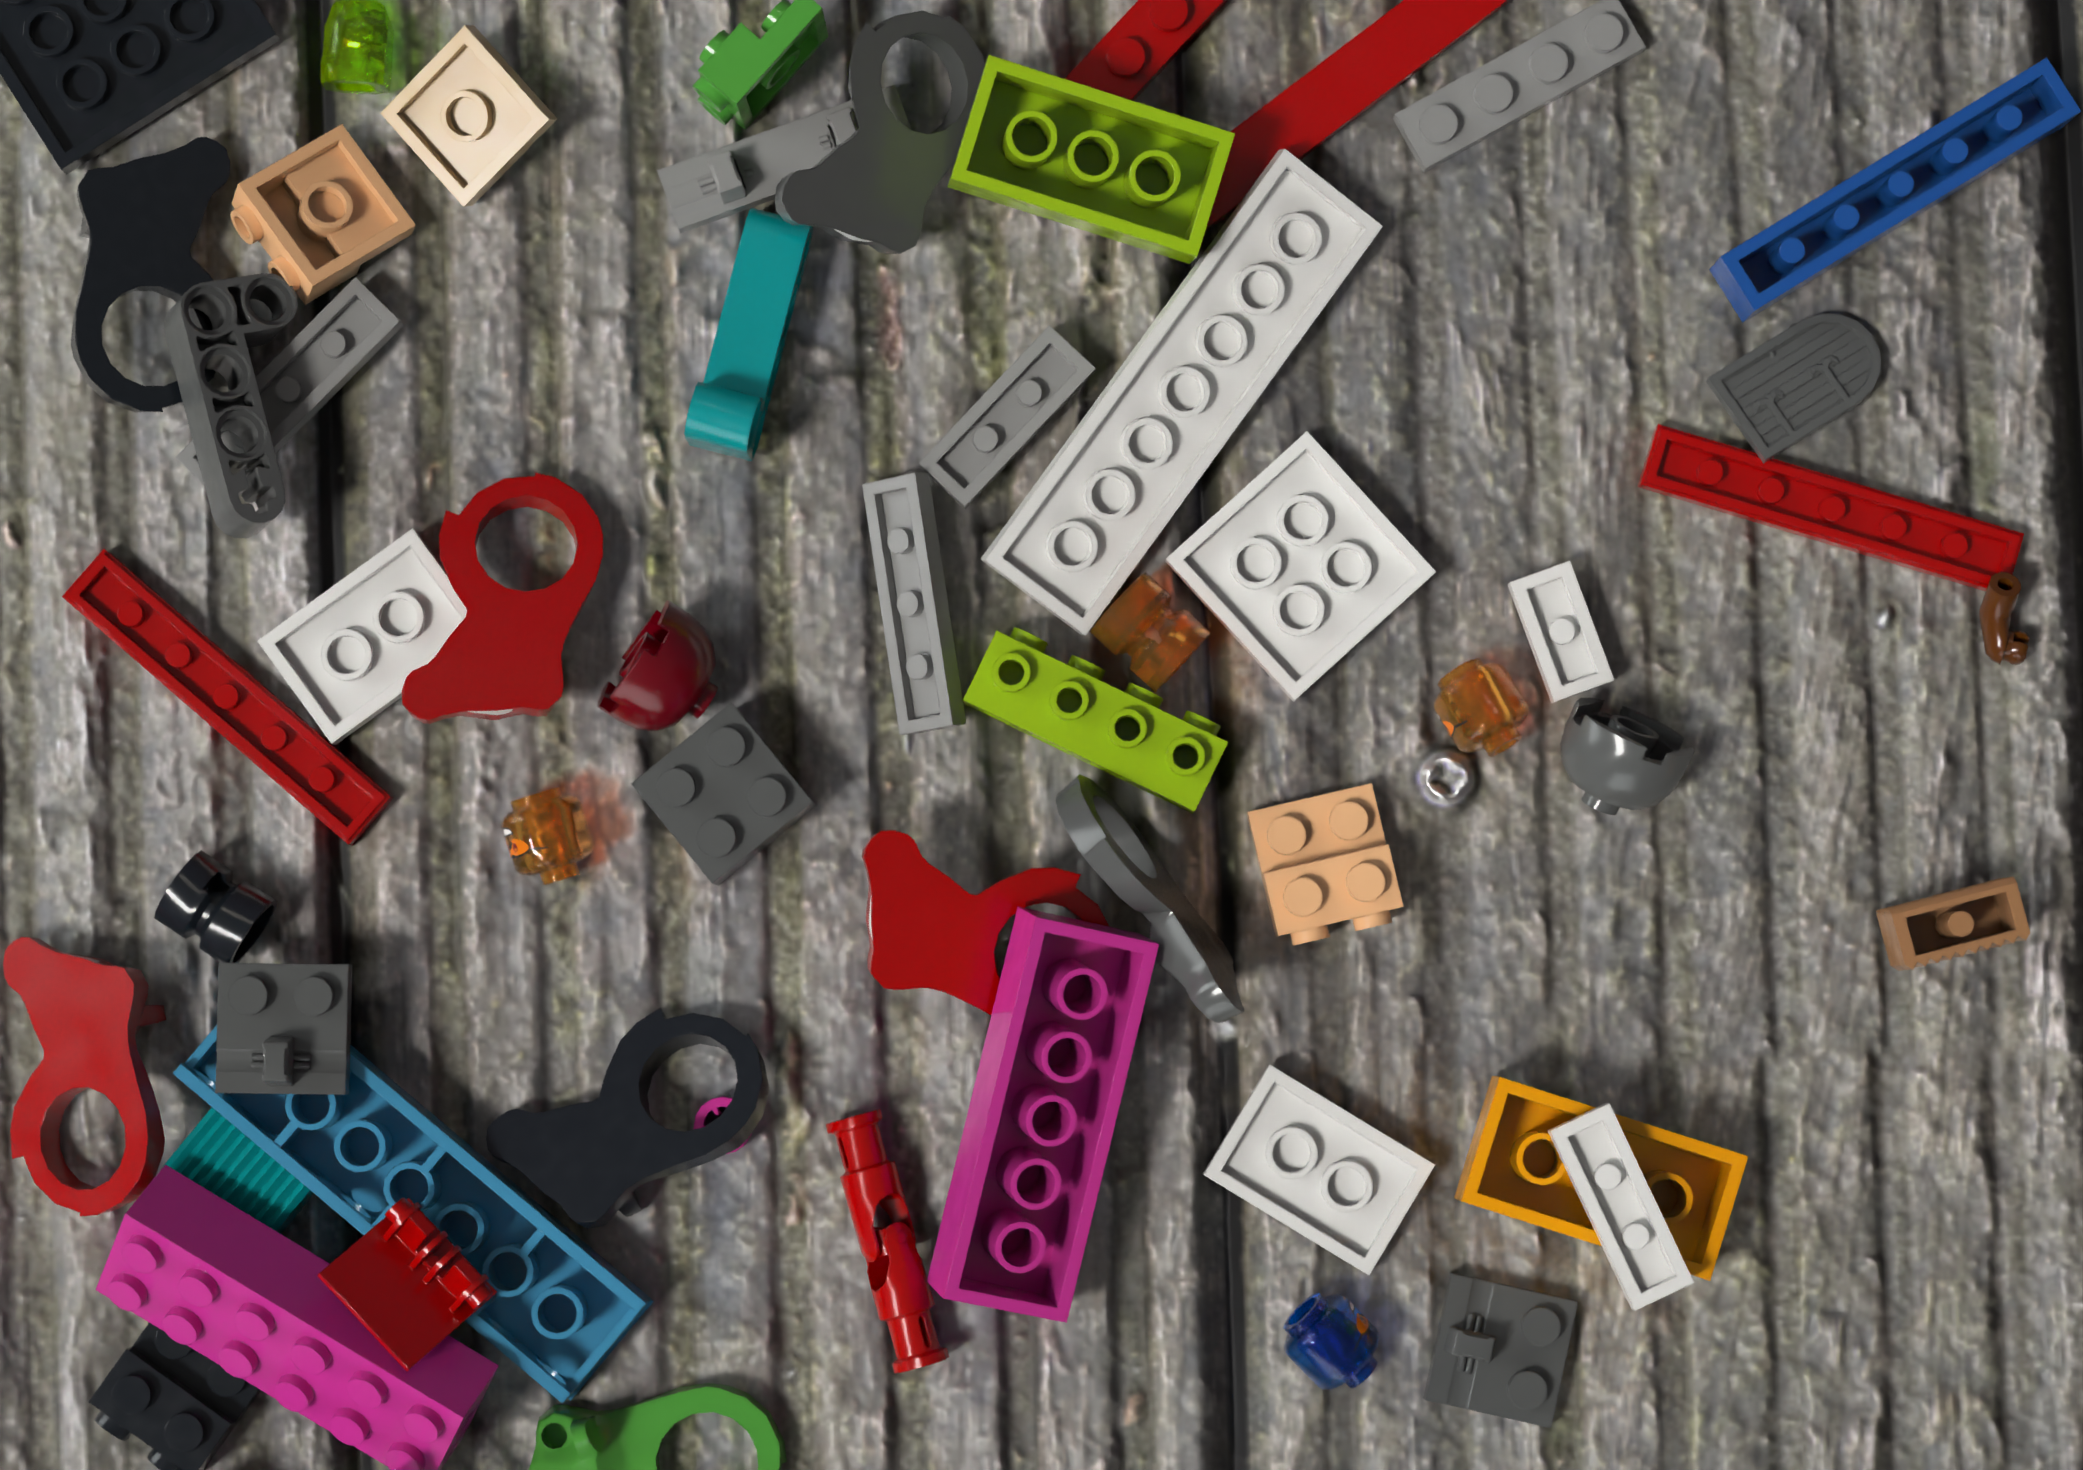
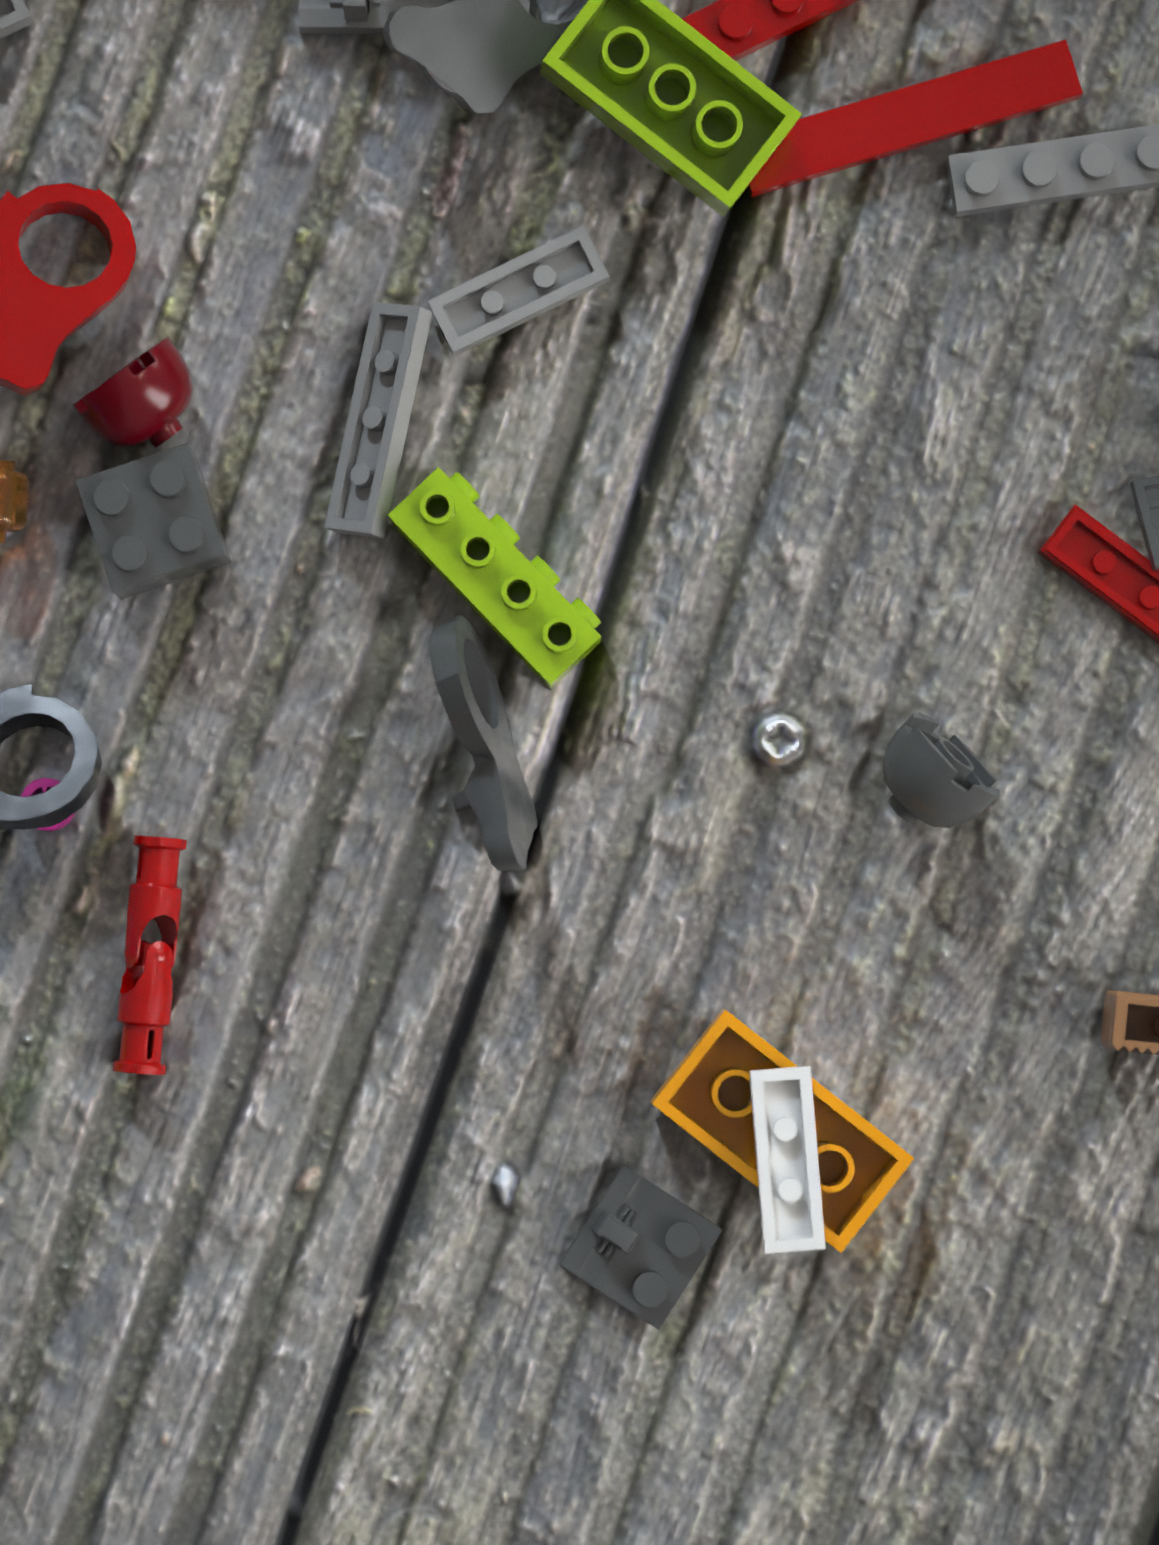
camera: 15 degrees right, 0 degrees up
teal beam [684,208,813,461] -> none
red animal [862,830,1110,1015] -> none
dark pink brick [927,906,1159,1323] -> none
white plate [981,149,1383,636] -> none
clear orange wheel [1090,572,1211,693] -> none
white plate [1165,431,1436,702] -> none
white plate [1203,1064,1435,1275] -> none
light nougat plate [1247,783,1404,946] -> none
clear blue head [1283,1293,1379,1390] -> none
clear orange head [1434,658,1529,757] -> none
white plate [1508,561,1614,703] -> none

